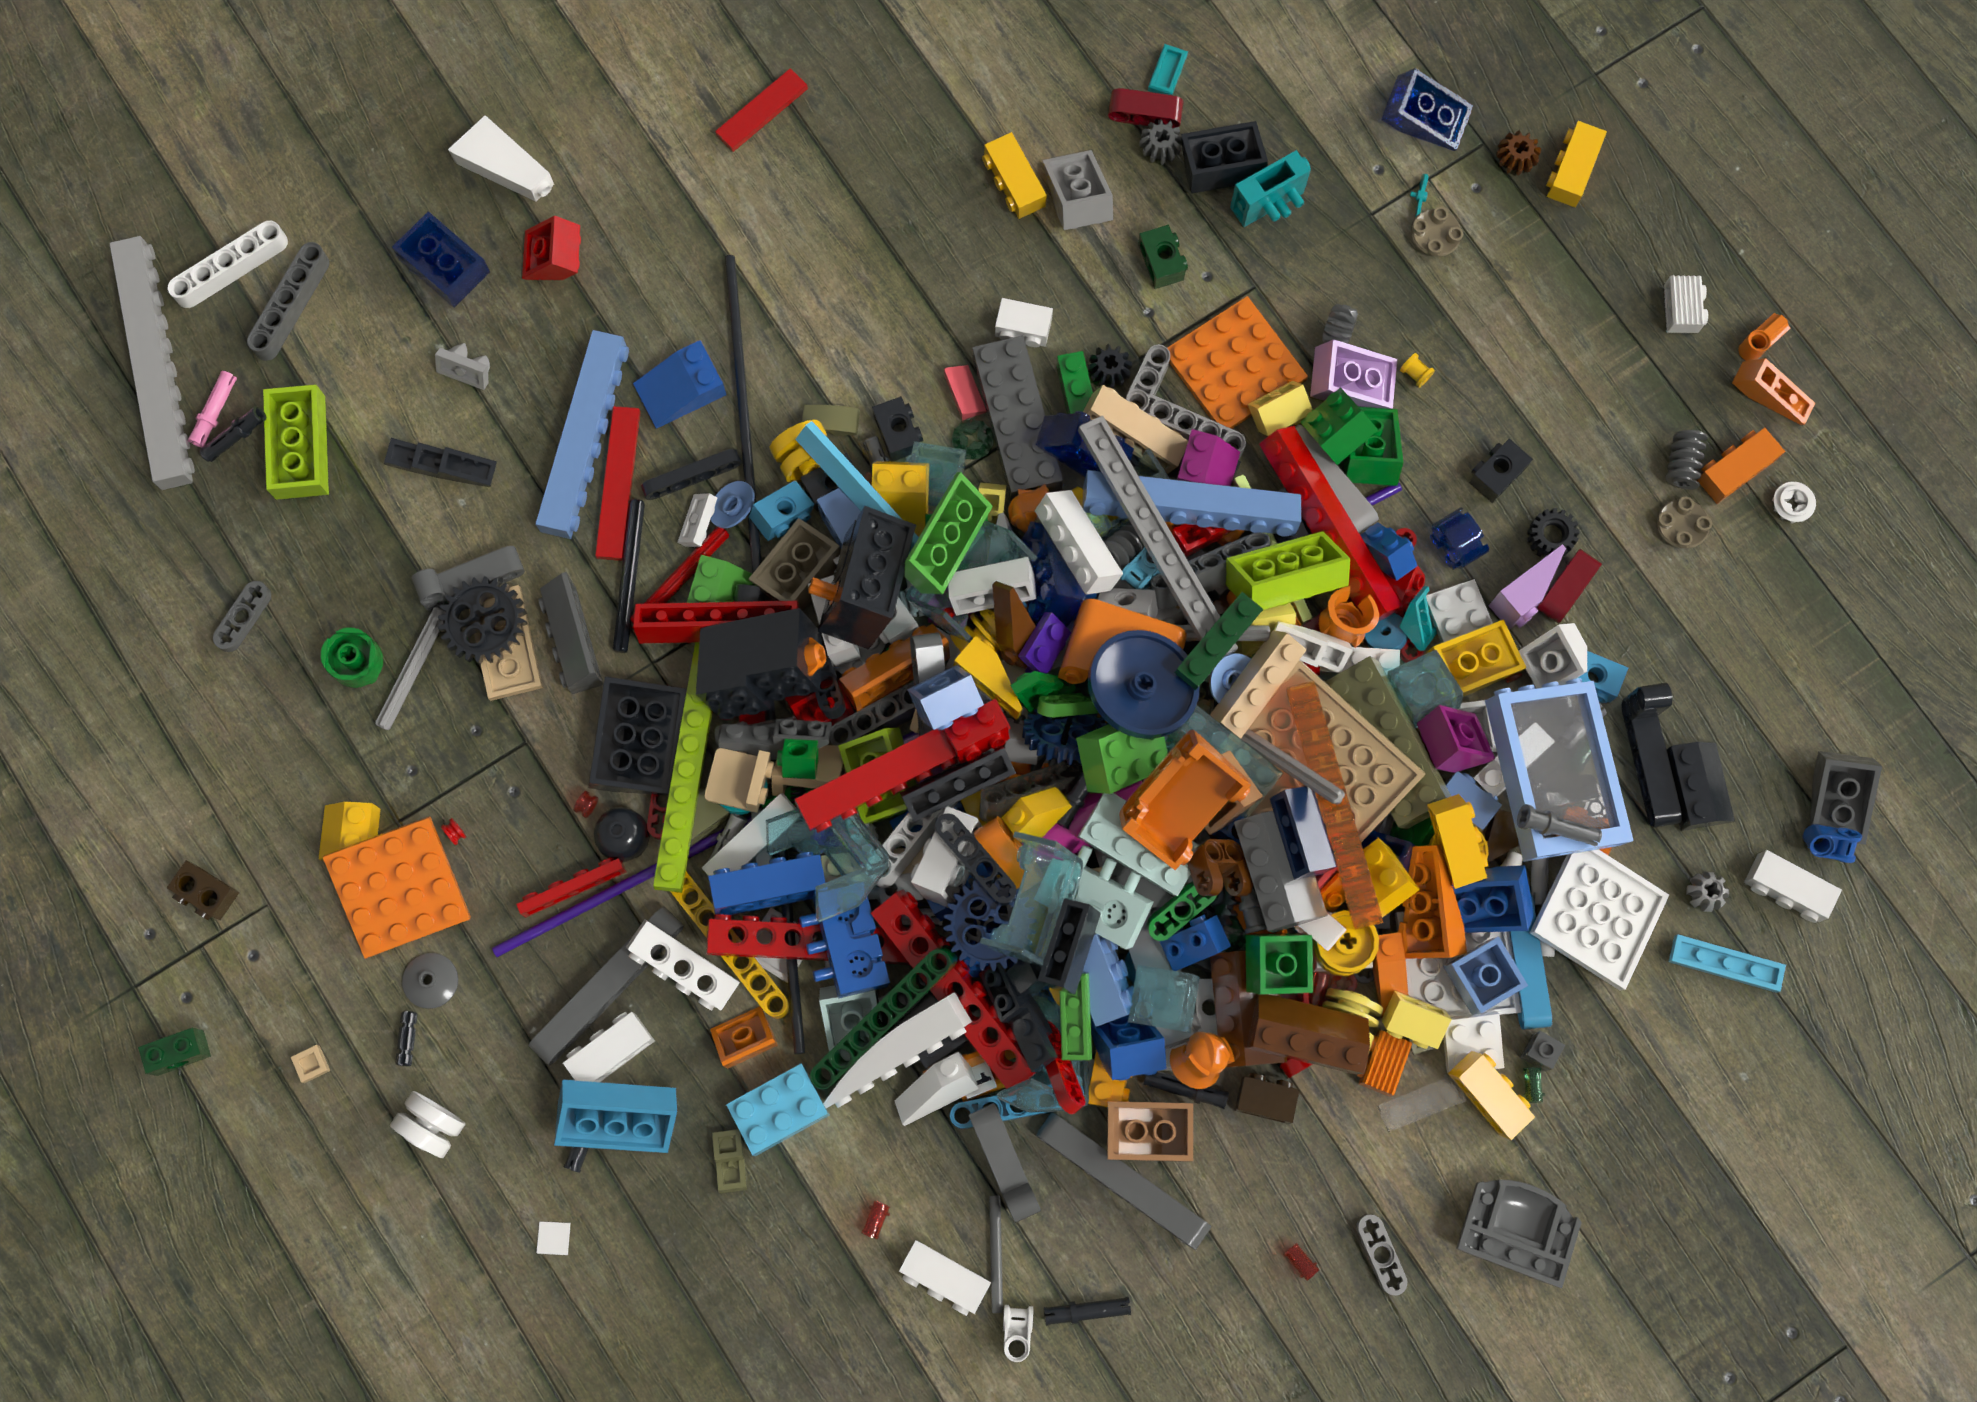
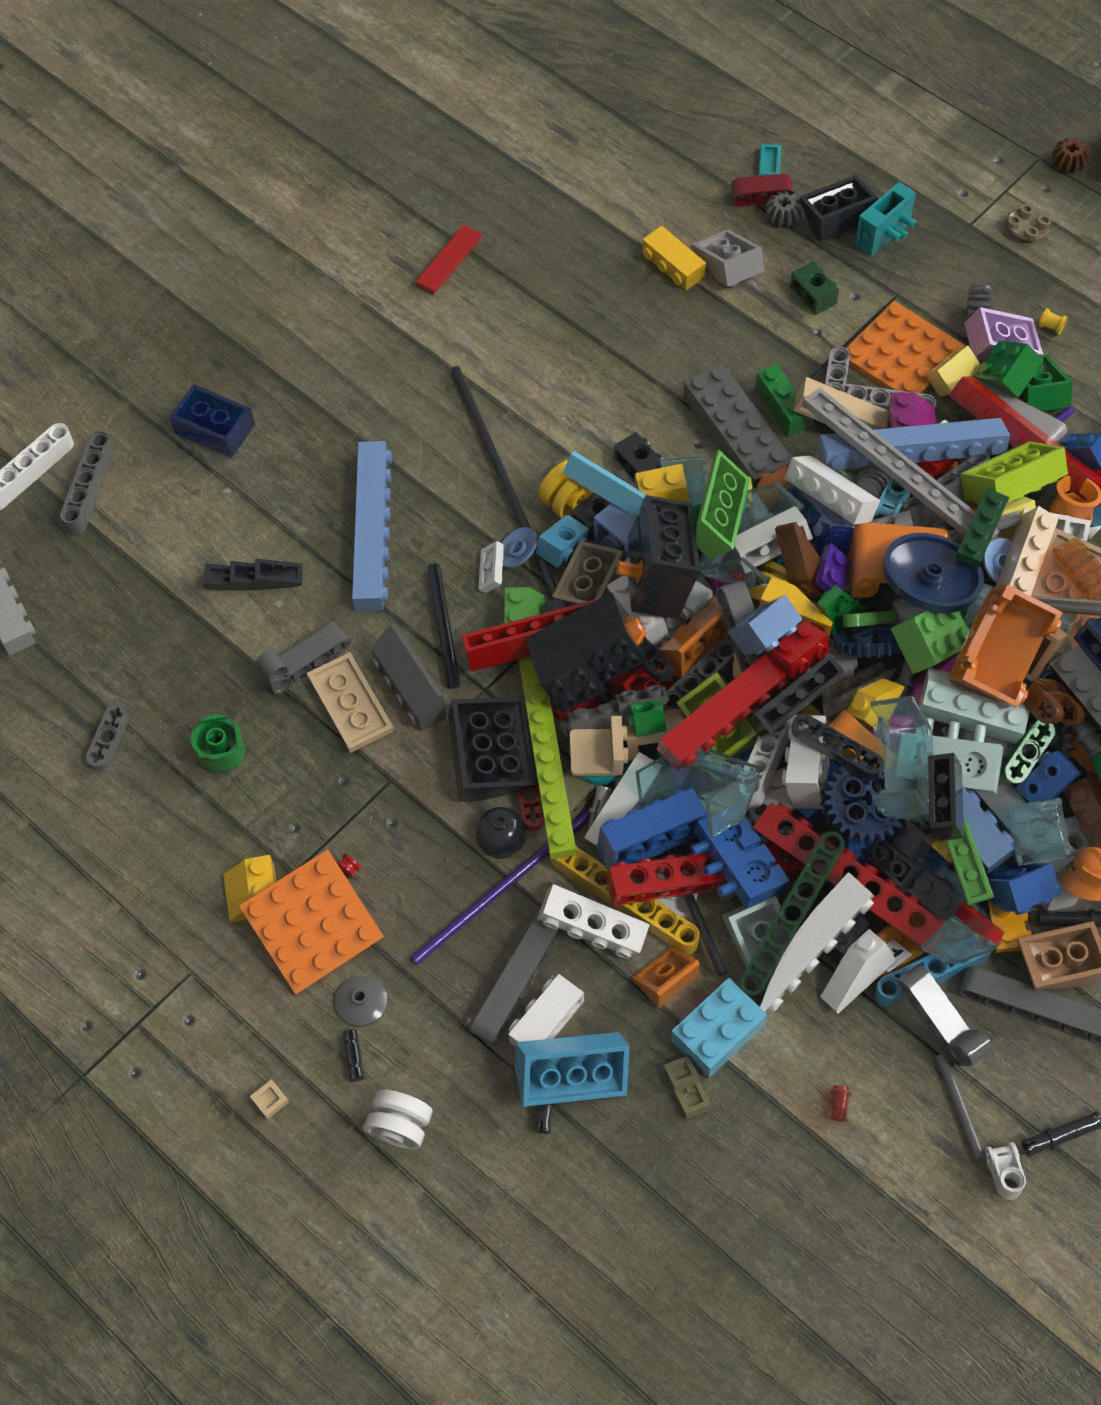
camera: 10 degrees left, 15 degrees down
dark green brick [138,1027,211,1076] -> none
dark brown brick [167,860,240,921] -> none
bright pink pin [188,371,237,448] -> none
black pin [200,406,267,462] -> none
lime brick [263,385,329,500] -> none
light grey axle [375,607,446,730] -> none
light grey tile [435,343,490,390] -> none
black gear [438,576,528,664] -> none
white slope [448,116,554,201] -> none
red plate [516,858,627,918] -> none
red slope [522,215,581,280] -> none
white sticker [537,1222,571,1255] -> none
clear red bush [573,790,599,818] -> none
red tile [595,406,641,561] -> none
red axle [630,527,729,624] -> none
blue slope [633,340,726,429] -> none
black beam [641,449,742,500] -> none
white brick [899,1240,991,1316] -> none
coral slope [944,365,987,421] -> none
clear green gear [952,418,994,460] -> none
white brick [995,298,1053,347] -> none
clear blue brick [1035,411,1134,478] -> none
black gear [1088,343,1132,389] -> none
clear blue slope [1381,68,1473,151] -> none
teal piece [1410,174,1429,218] -> none

